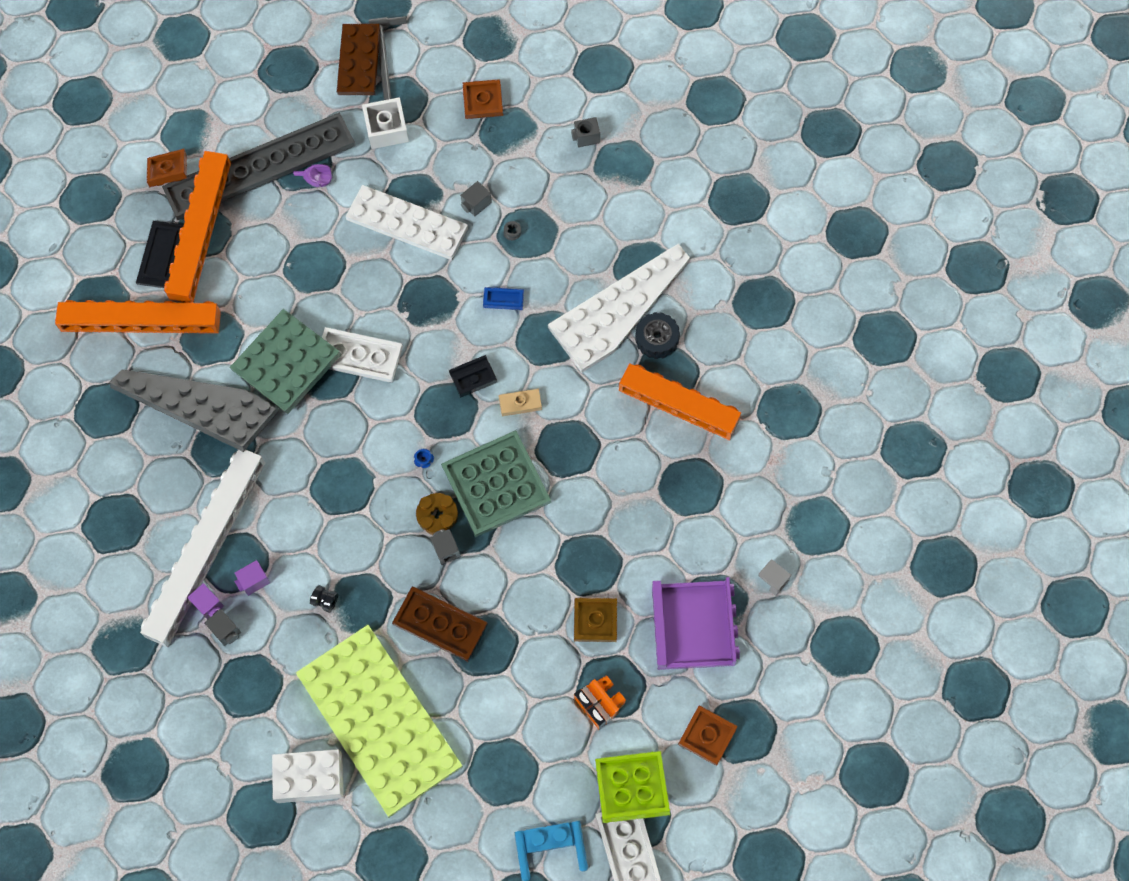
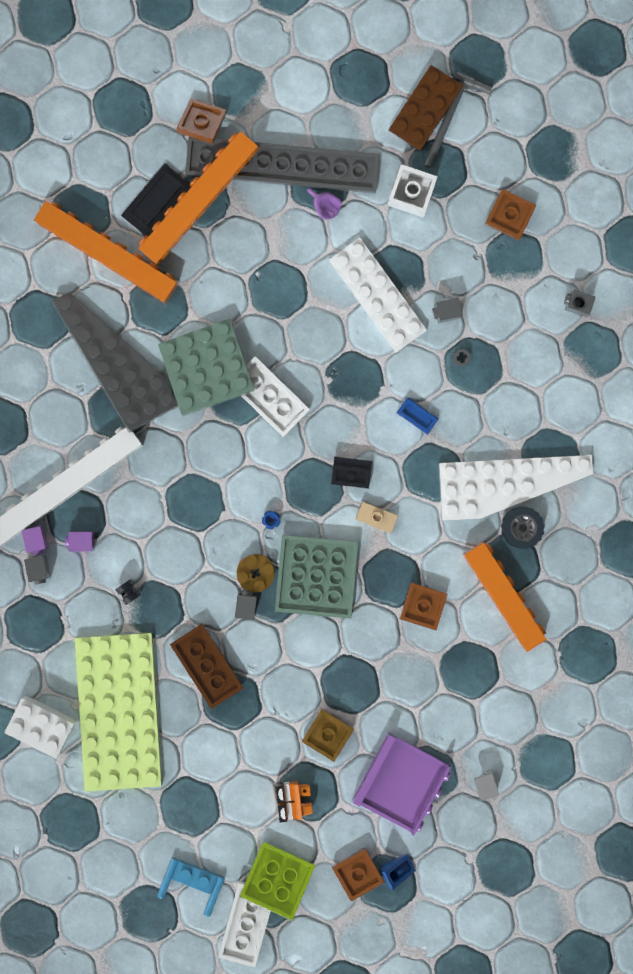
camera: 25 degrees right, 20 degrees up
none -> blue slope [381,854,416,890]
none -> dark orange plate [399,582,448,631]

